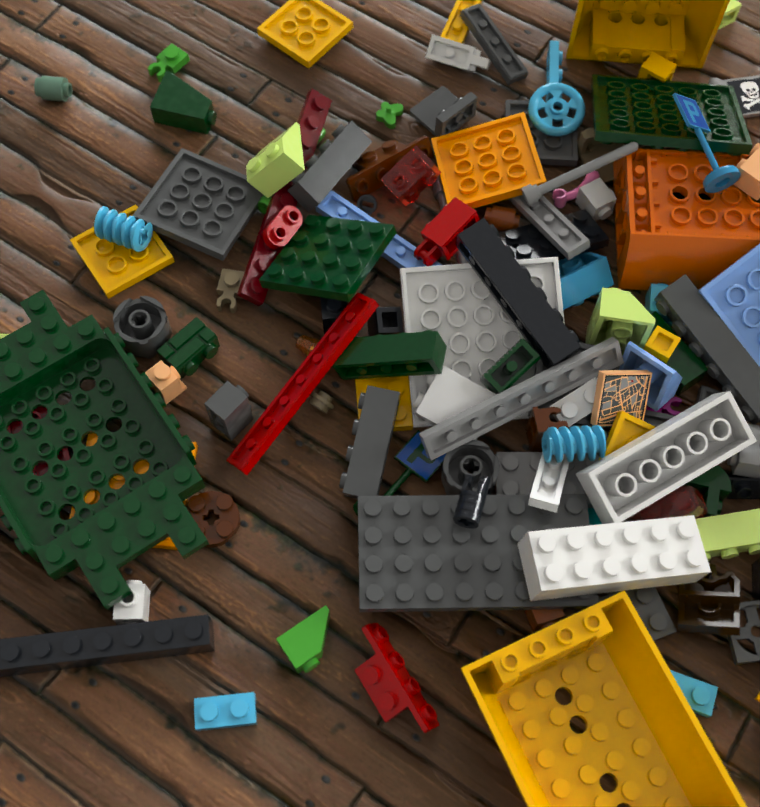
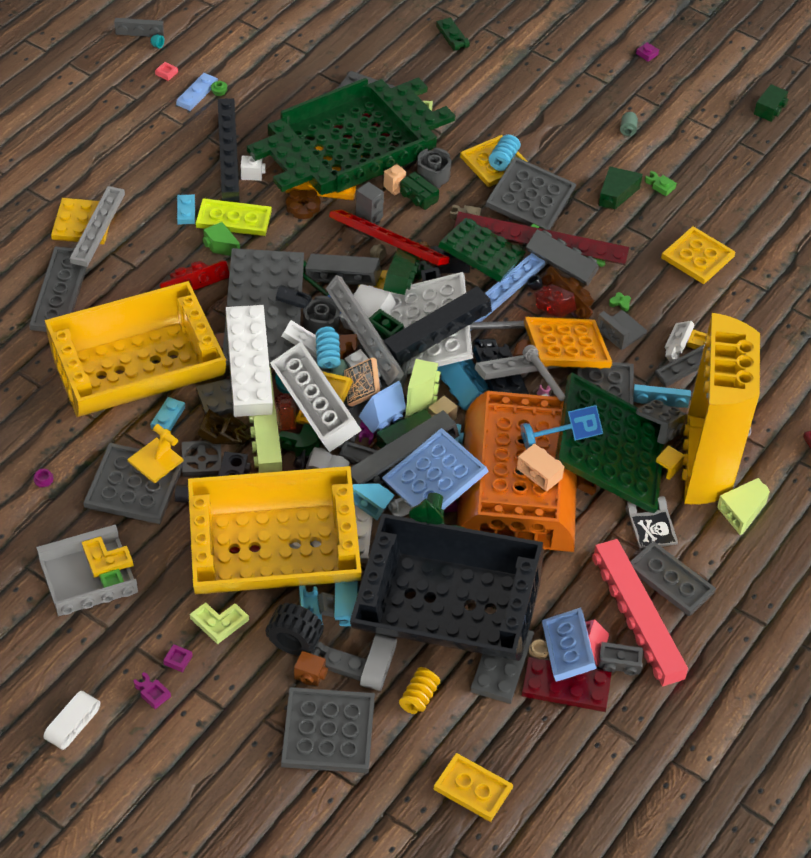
camera: 90 degrees right, 15 degrees down
yellowish green slope [246,122,305,198] -> none
red plate [263,205,303,249] -> none
red brick [414,197,480,266] -> none
medium azure plate [528,83,585,137] -> none
yellow plate [643,325,681,363] -> none
none -> neon yellow plate [196,198,272,236]
none -> dark grey bracket [636,400,686,445]

